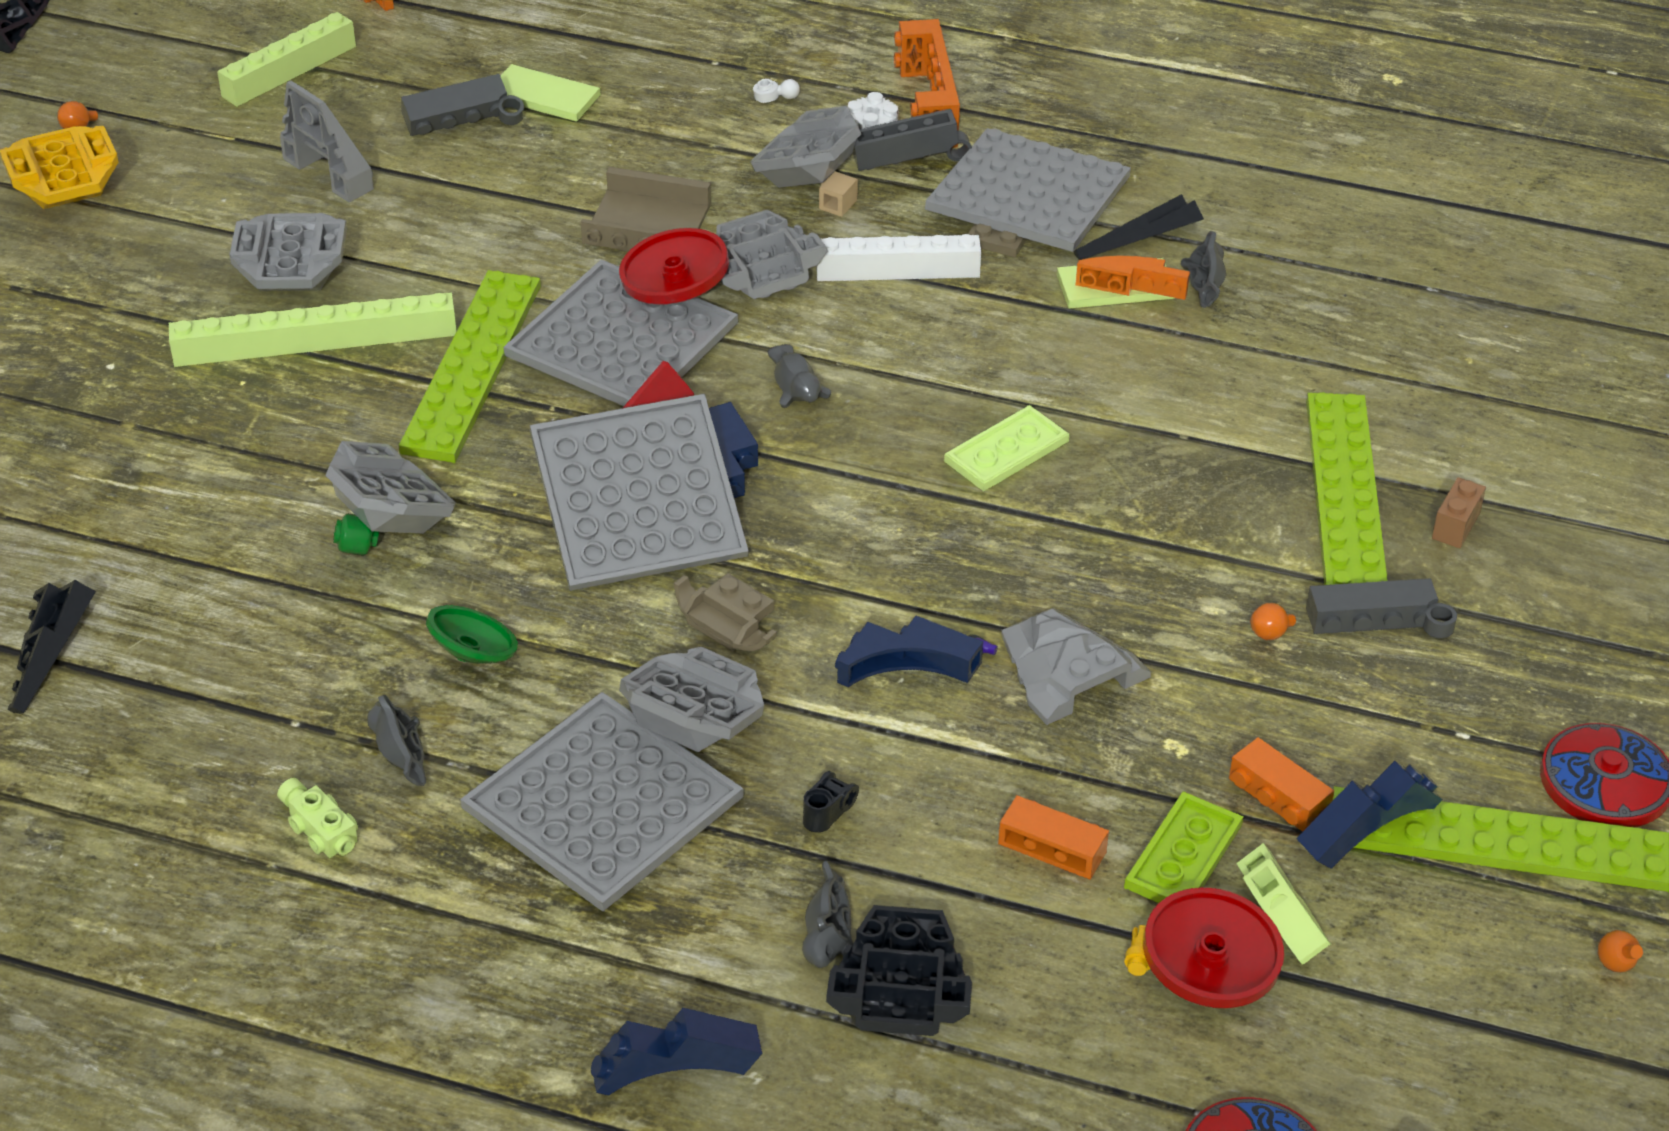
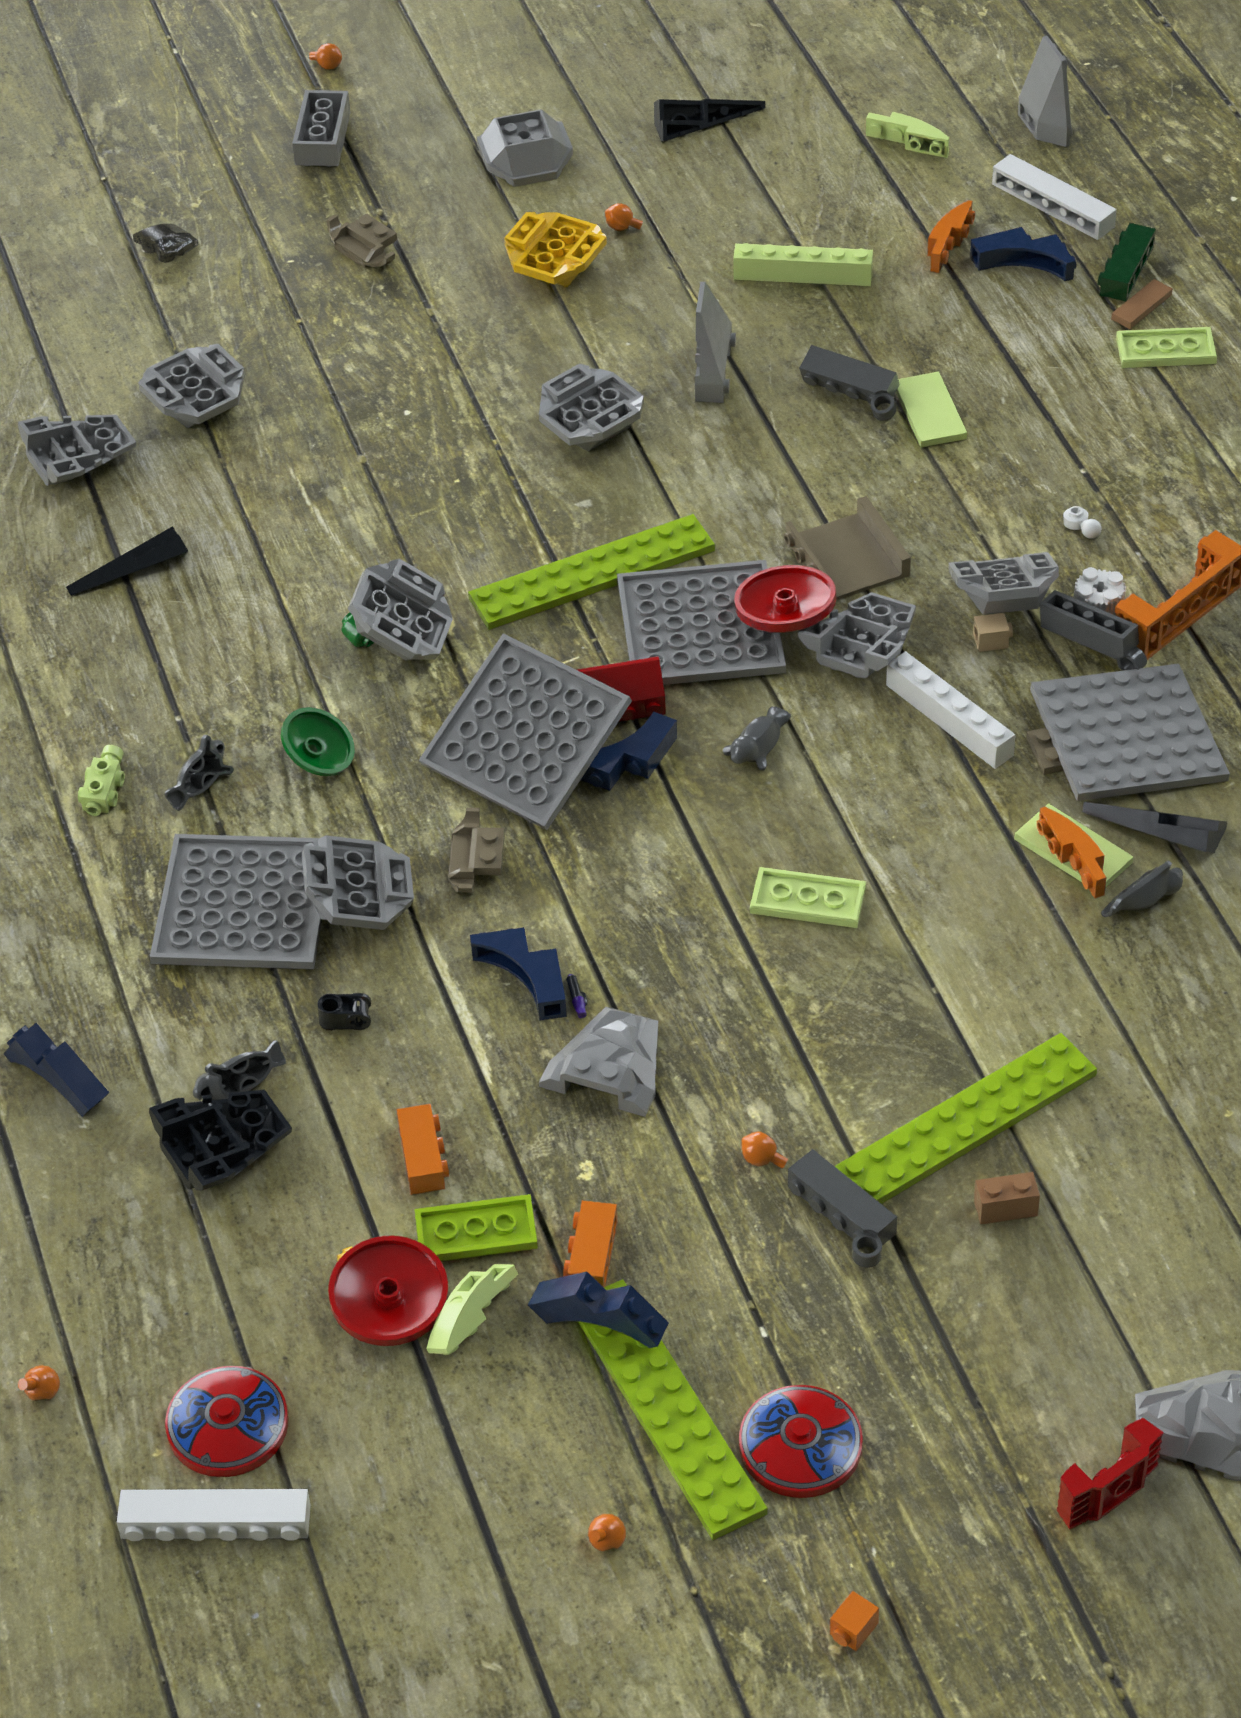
camera: 55 degrees right, 5 degrees up
yellowish green brick [169,292,457,367] -> none

